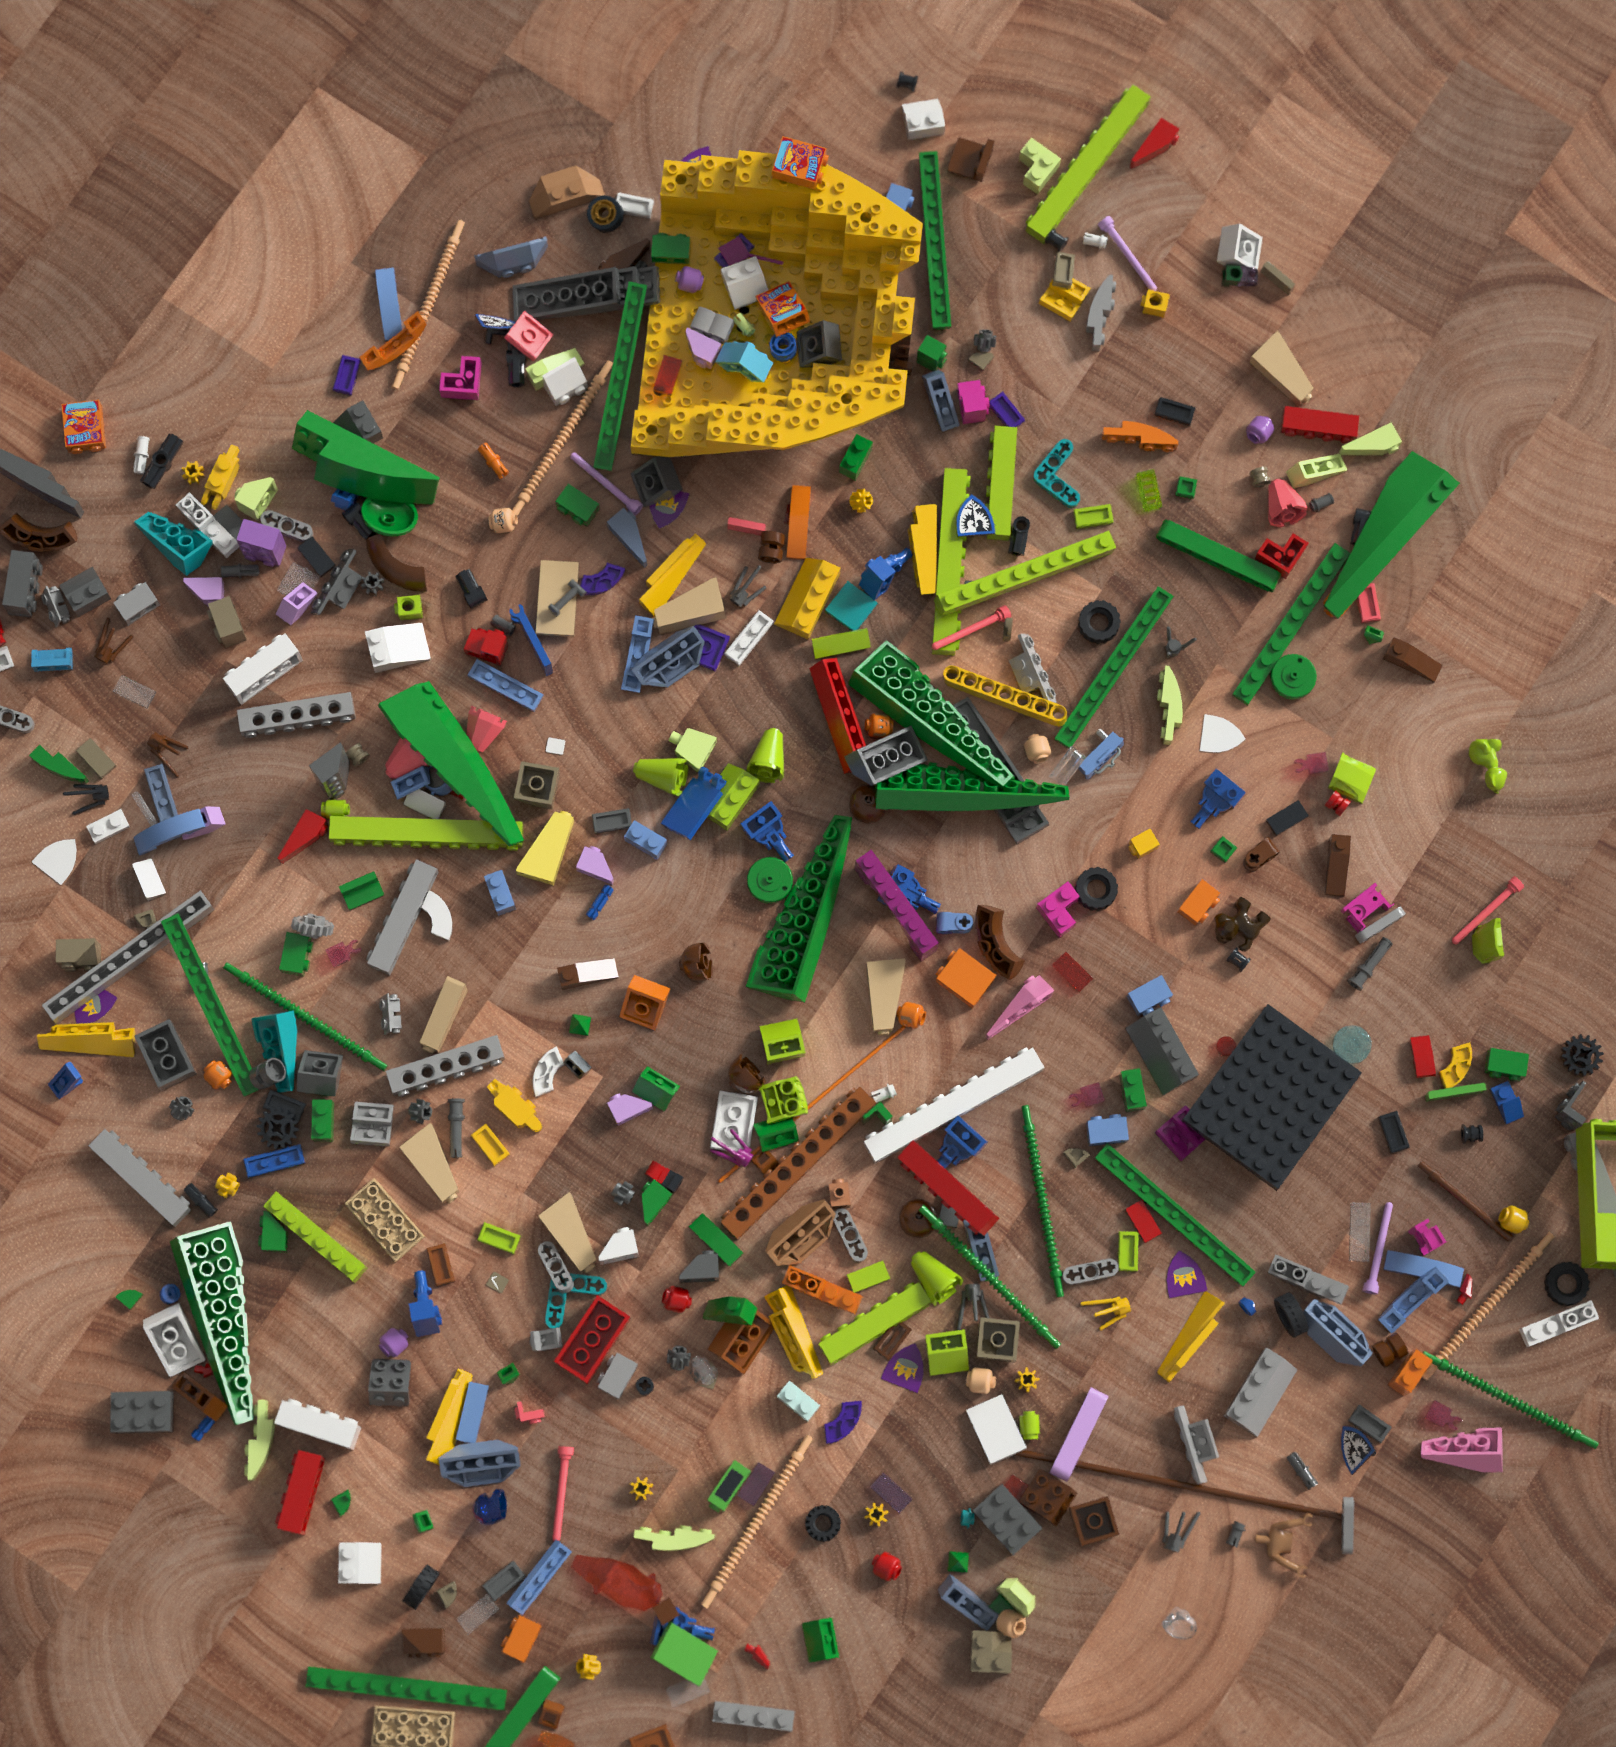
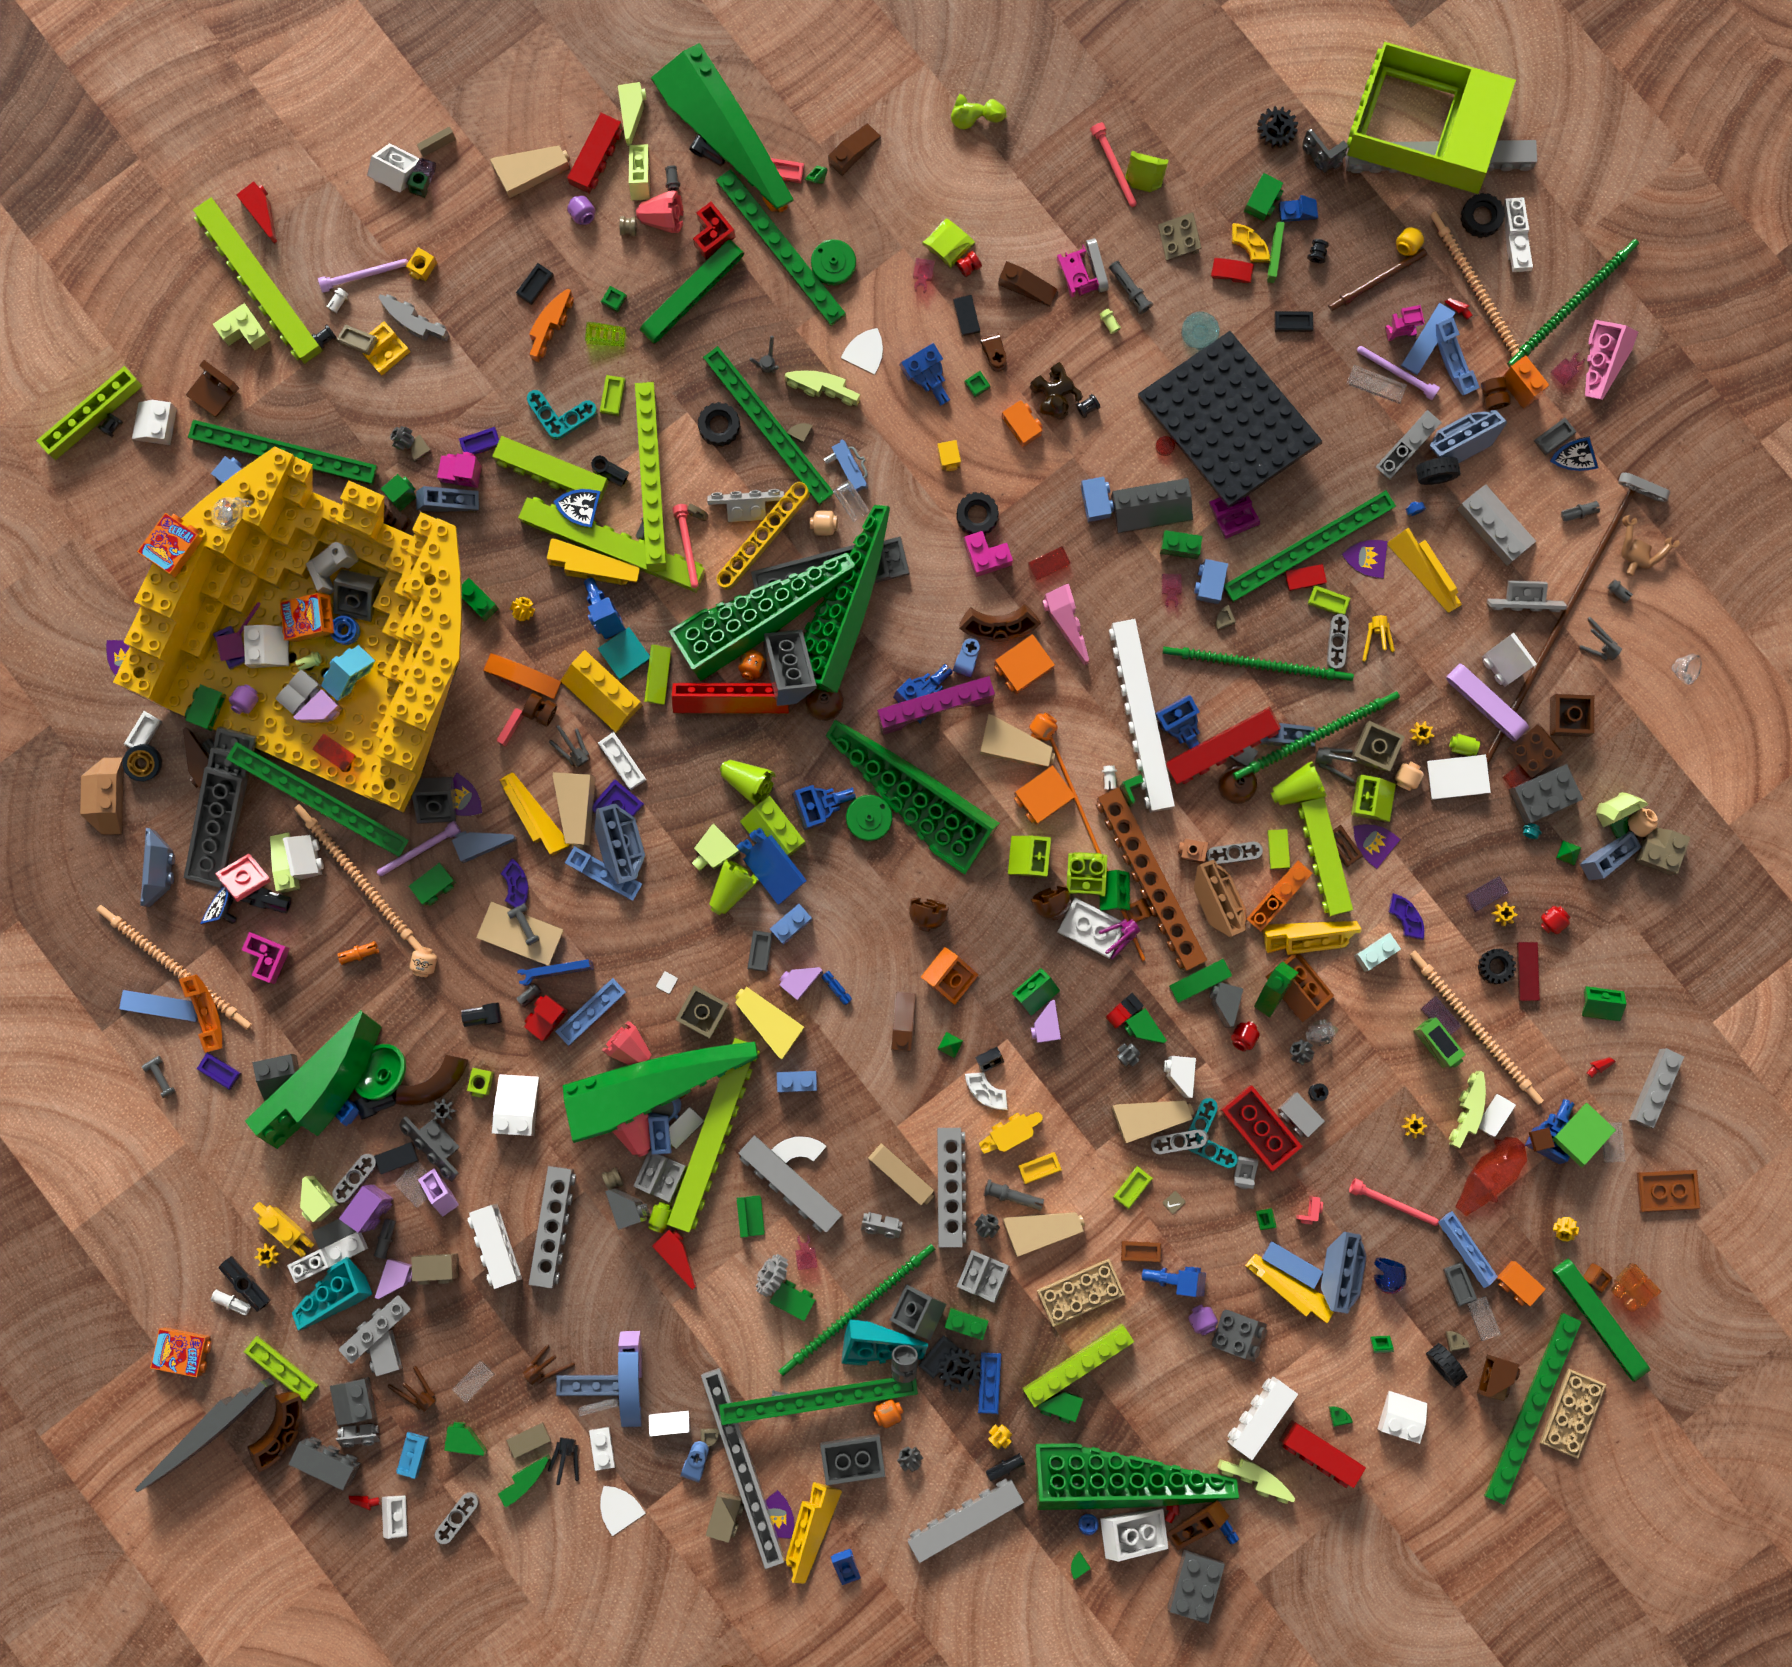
camera: 70 degrees left, 5 degrees up
none -> lime brick [36,366,143,460]
none -> dark grey piece [142,1056,176,1098]
none -> clear hat [211,497,252,530]
none -> lime tile [244,1336,319,1402]
none -> light grey piece [306,542,359,595]
none -> light grey bracket [339,1295,411,1363]
none -> green slope [444,1422,487,1456]
none -> light grey slope [634,1150,688,1203]
none -> medium blue piece [680,1441,709,1483]
none -> dark tan tile [787,423,813,443]
none -> orange brick [1014,765,1075,826]
none -> yellowish green pin [1099,309,1121,334]
none -> dark tan hinge [1158,212,1202,260]
none -> white slope [1478,1094,1516,1137]
none -> white slope [1482,633,1537,687]
none -> dark red tile [1517,942,1540,1001]

